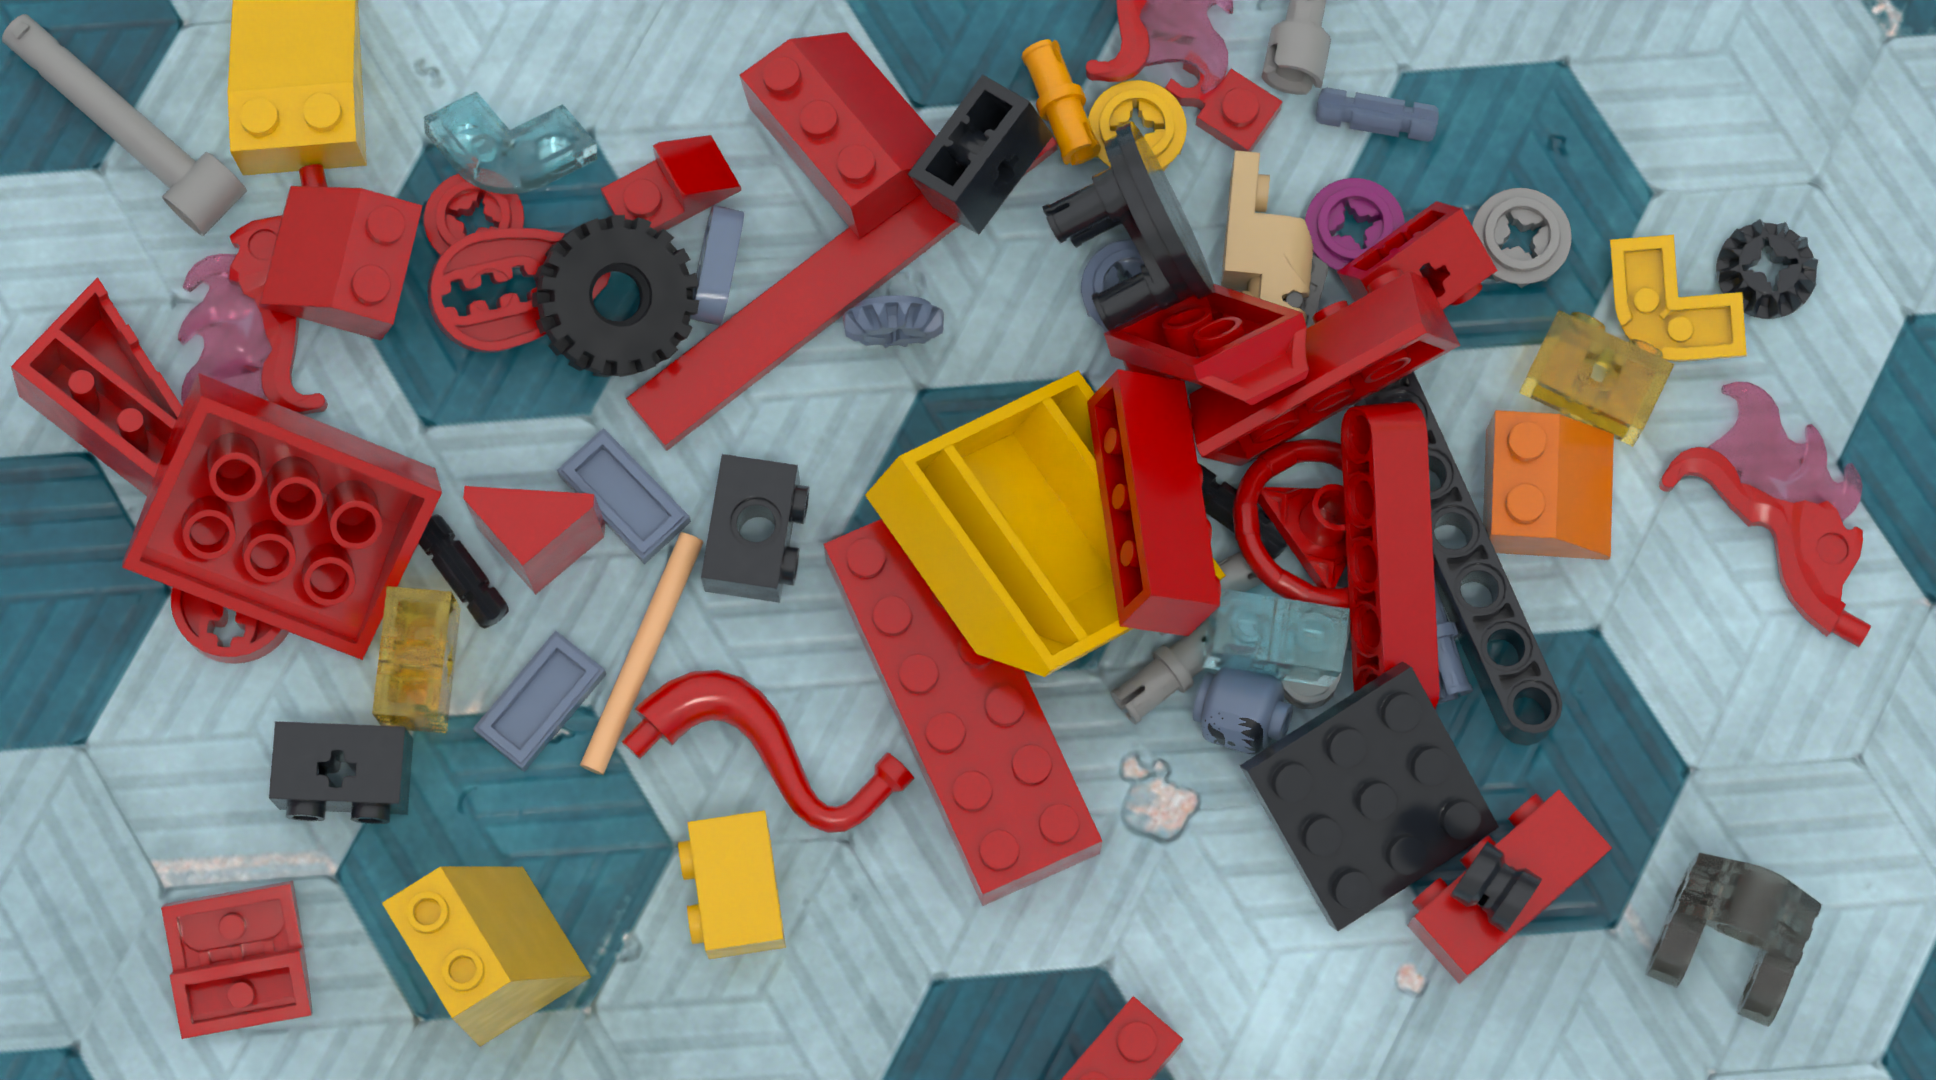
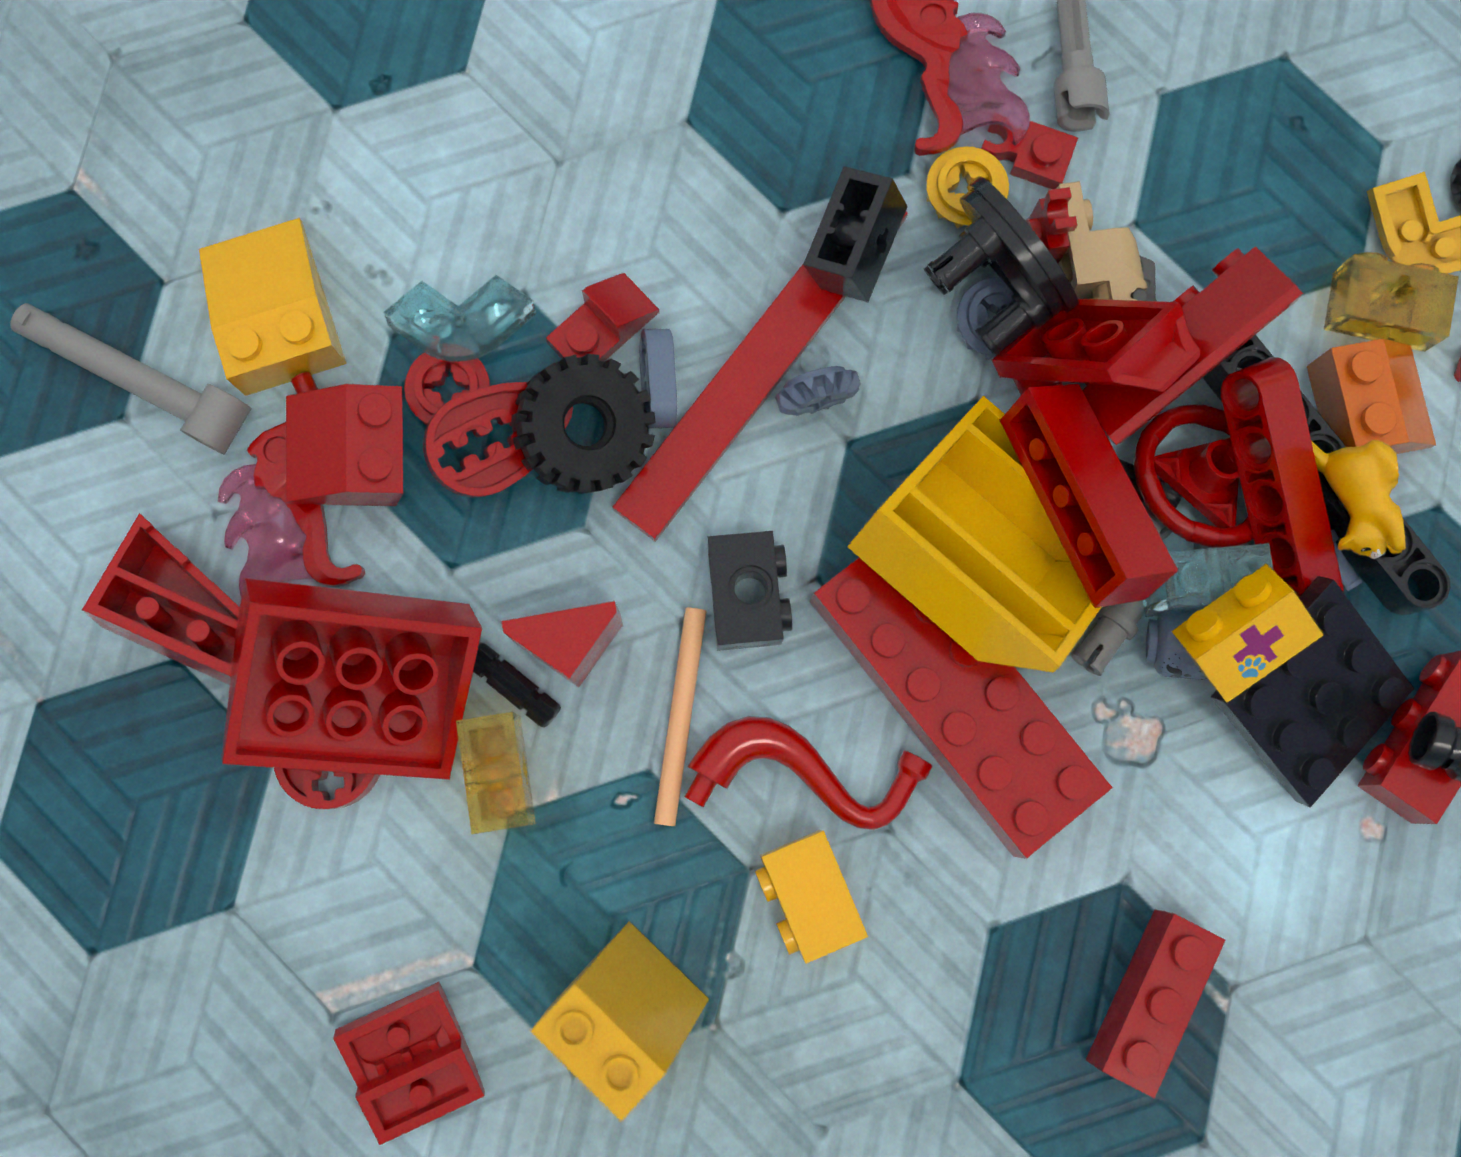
camera: 20 degrees left, 5 degrees up
black brick [269,721,413,824] -> none
sand blue tile [473,631,606,772] -> none
sand blue tile [557,428,691,564] -> none
red slope [739,32,936,239] -> none
light orange pin [1021,39,1101,165] -> none
magenta gear [1305,178,1405,271] -> none
sand blue axle [1316,87,1439,142] -> none
red brick [1337,201,1498,310] -> none
light grey gear [1472,188,1572,288] -> none
none -> red plate [1025,187,1078,264]
none -> yellow brick [1171,564,1324,703]
none -> yellow animal [1311,440,1406,559]

